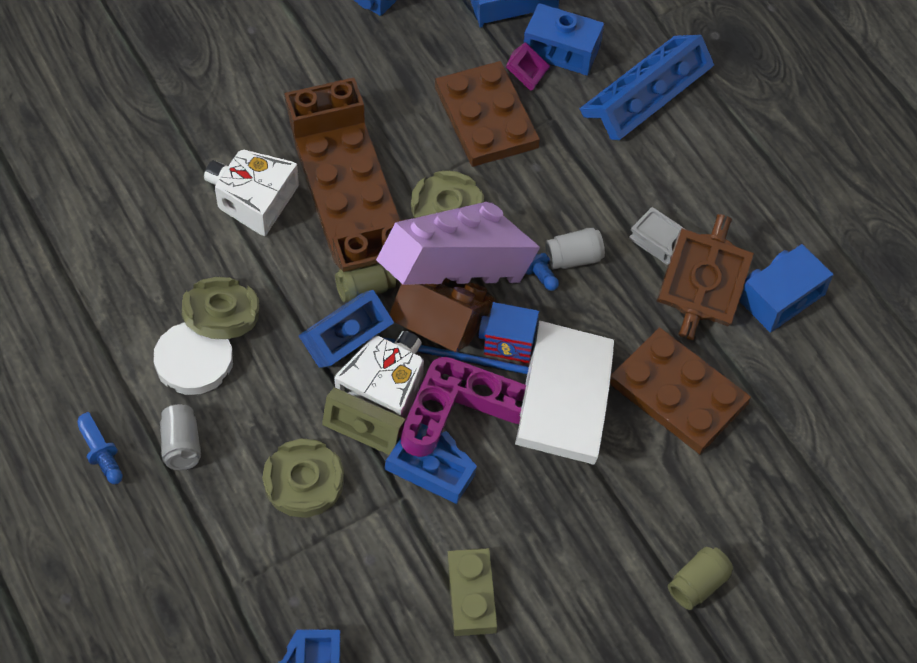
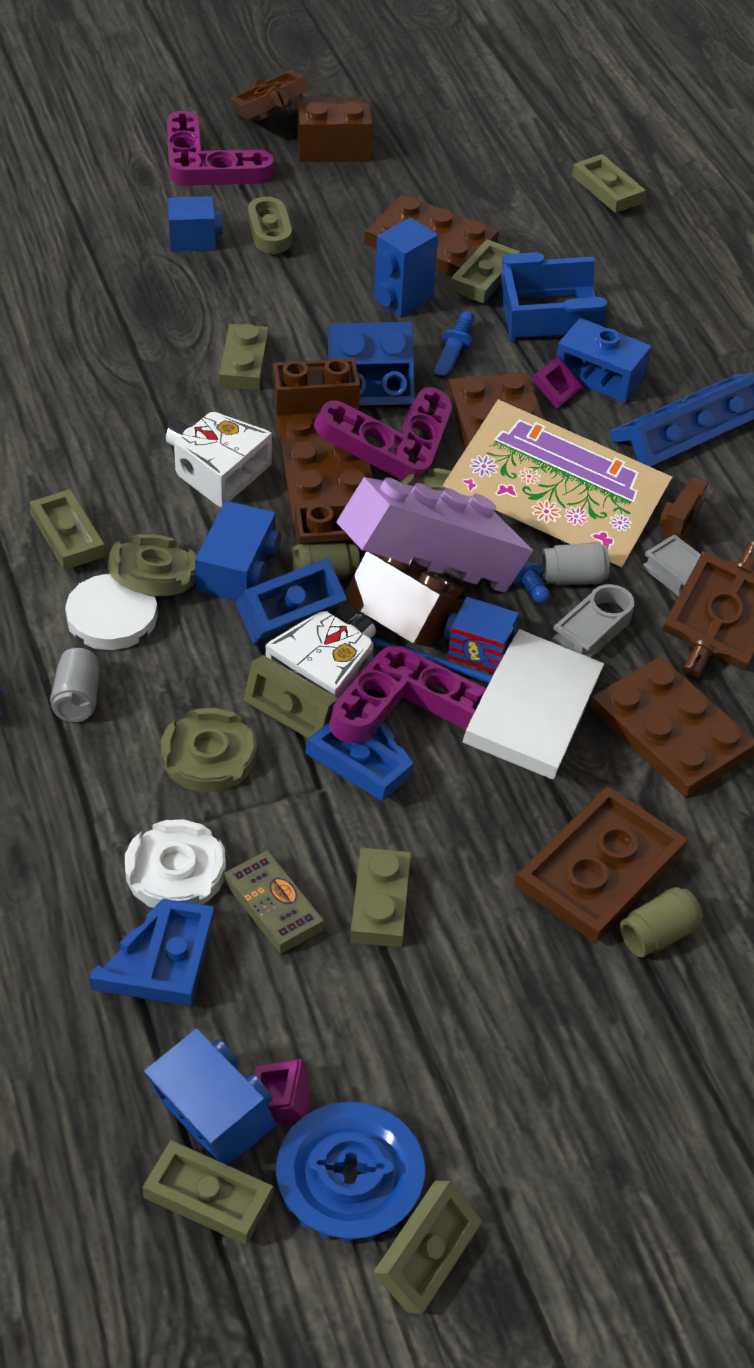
camera: 10 degrees right, 10 degrees down
none -> olive plate [29,489,106,570]
none -> white tile [125,819,226,908]
none -> blue brick [195,500,281,601]
none -> olive plate [219,324,269,390]
none -> tile [224,850,324,955]
none -> magenta beam [314,387,452,480]
none -> blue slope [328,322,415,406]
none -> blue piece [433,311,474,376]
none -> sticker [442,399,672,568]
none -> reddish brown plate [515,786,688,943]
none -> light grey piece [552,584,634,658]
none -> reddish brown plate [659,476,709,541]

